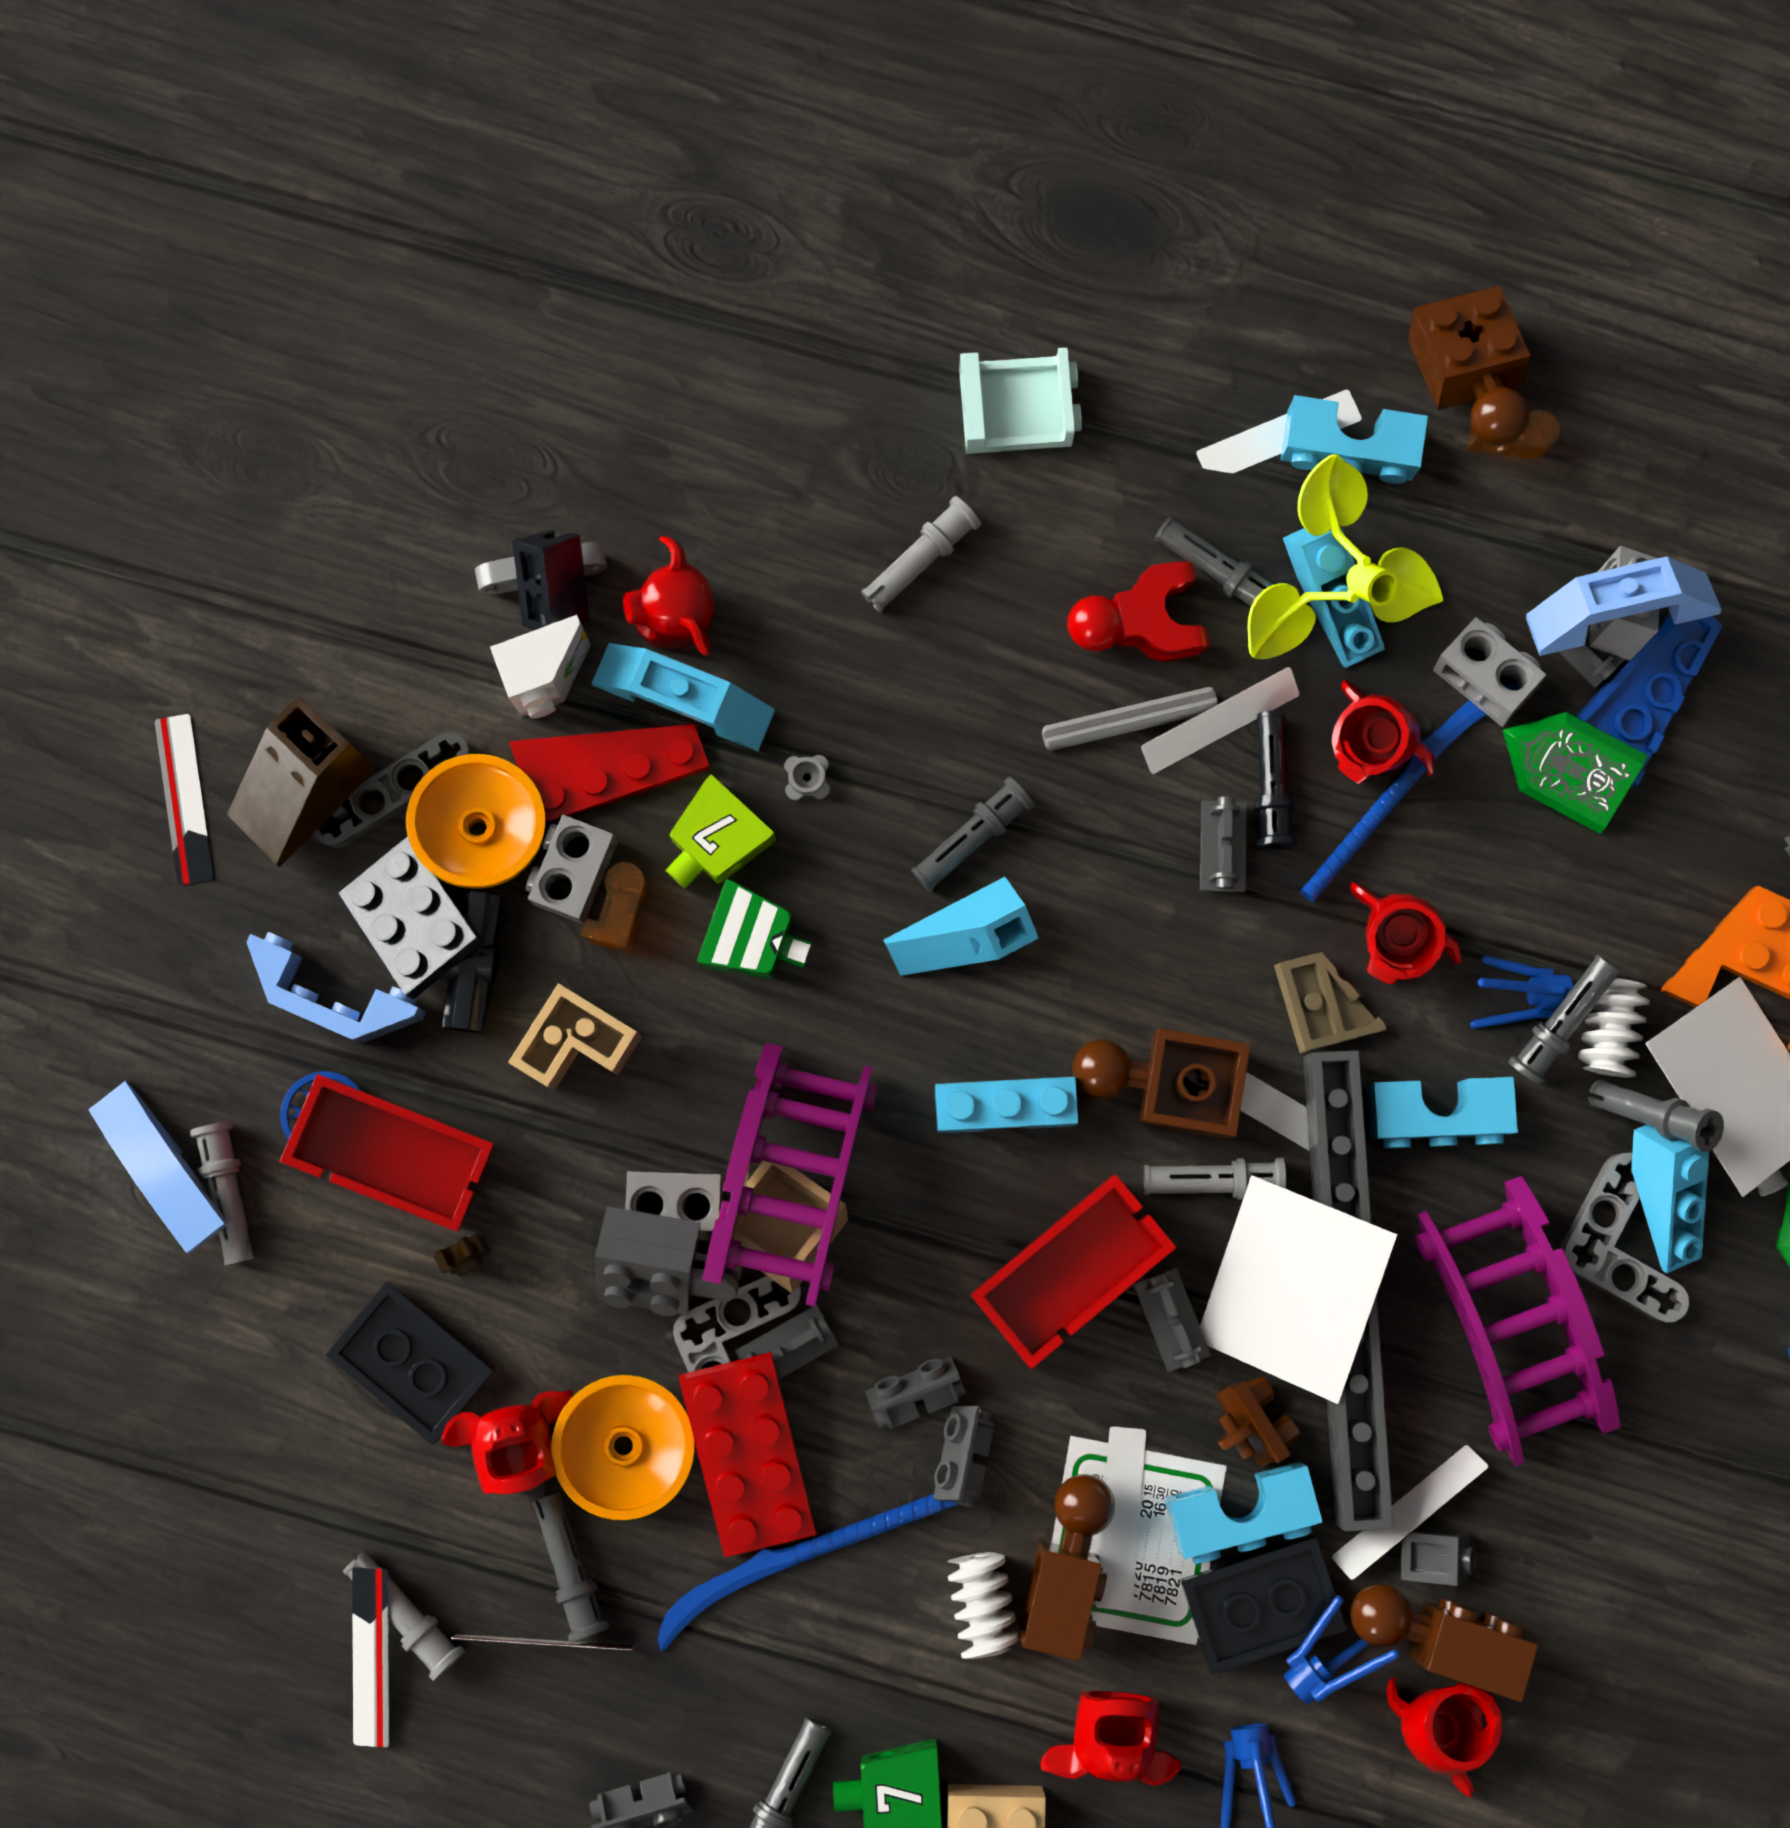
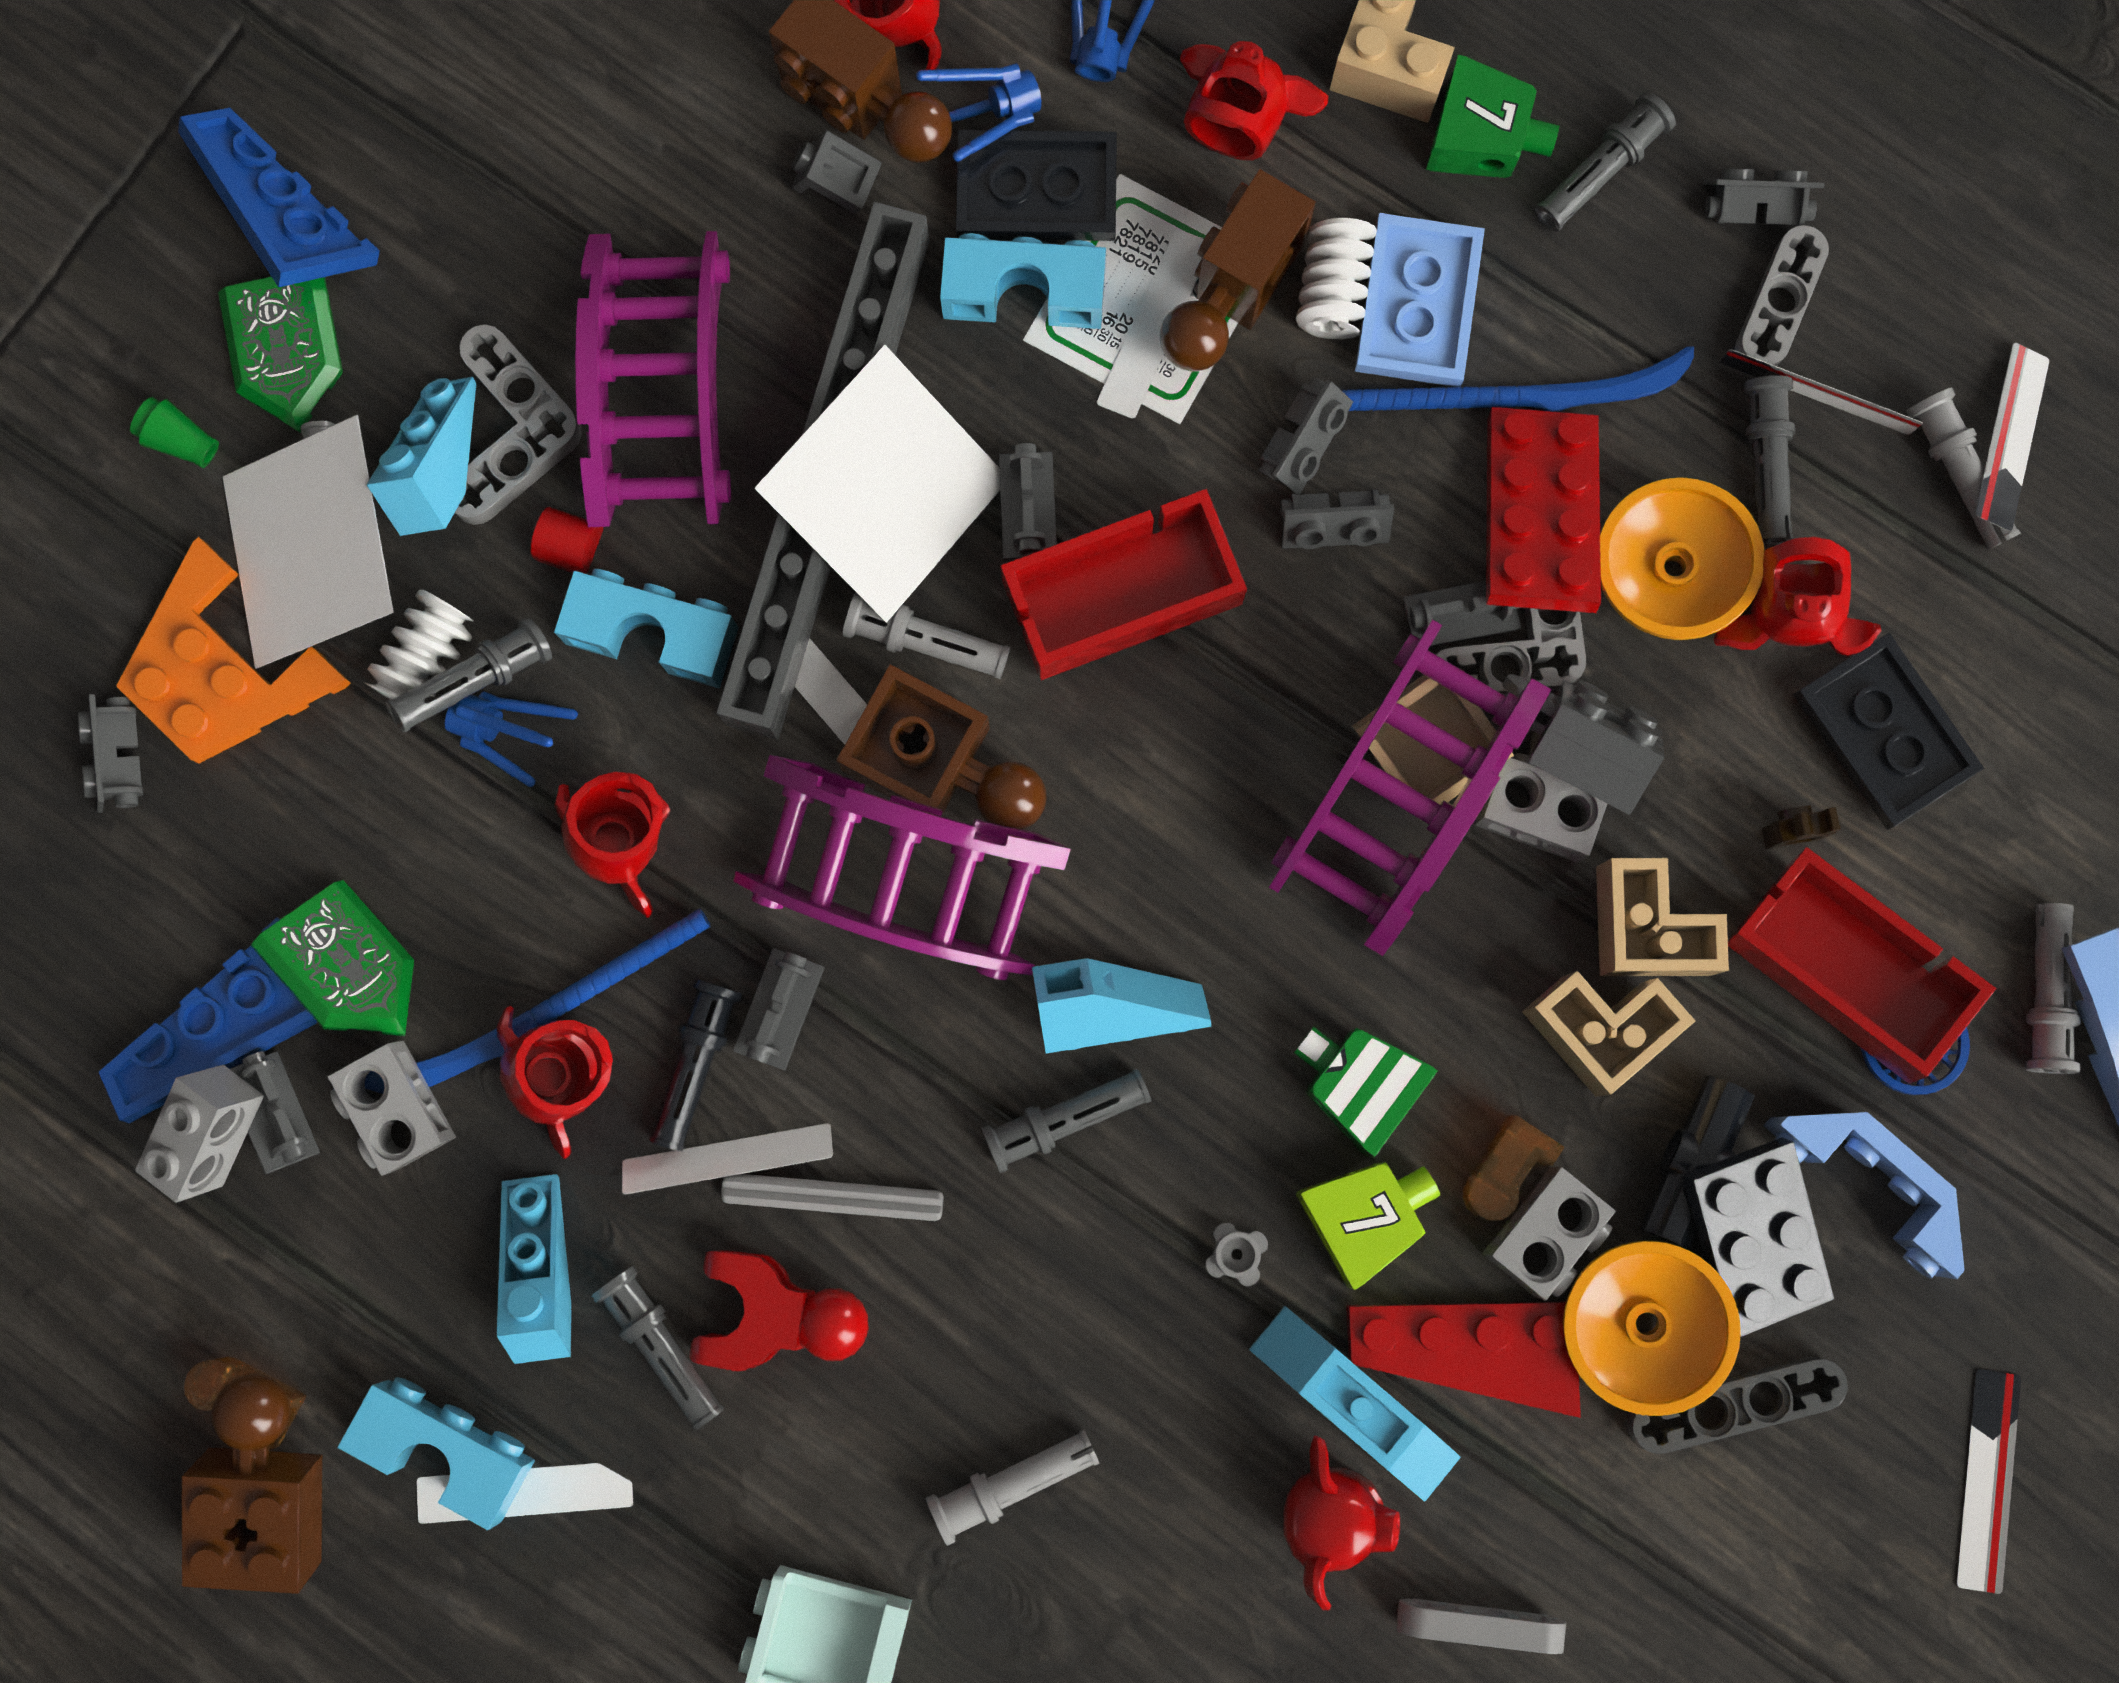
camera: 160 degrees left, 0 degrees up
dark brown slope [227,695,376,867] -> none
white slope [490,615,591,719] -> none
black hinge [512,530,590,630] -> none
medium azure arch [934,1077,1078,1134] -> none
reddish brown hips [1215,1377,1300,1467] -> none
neon yellow plant [1248,454,1443,659] -> none
dark tan wing [1274,952,1387,1053] -> none
white sticker [1332,1445,1488,1580] -> none
light blue slope [1526,556,1721,656] -> none
dark grey pin [1588,1079,1724,1152] -> none
none -> red brick [531,507,604,574]
none -> magenta fence [733,755,1071,980]
none -> light blue plate [1355,213,1485,387]
none -> tan brick [1596,858,1729,976]
none -> light grey beam [1735,225,1829,366]

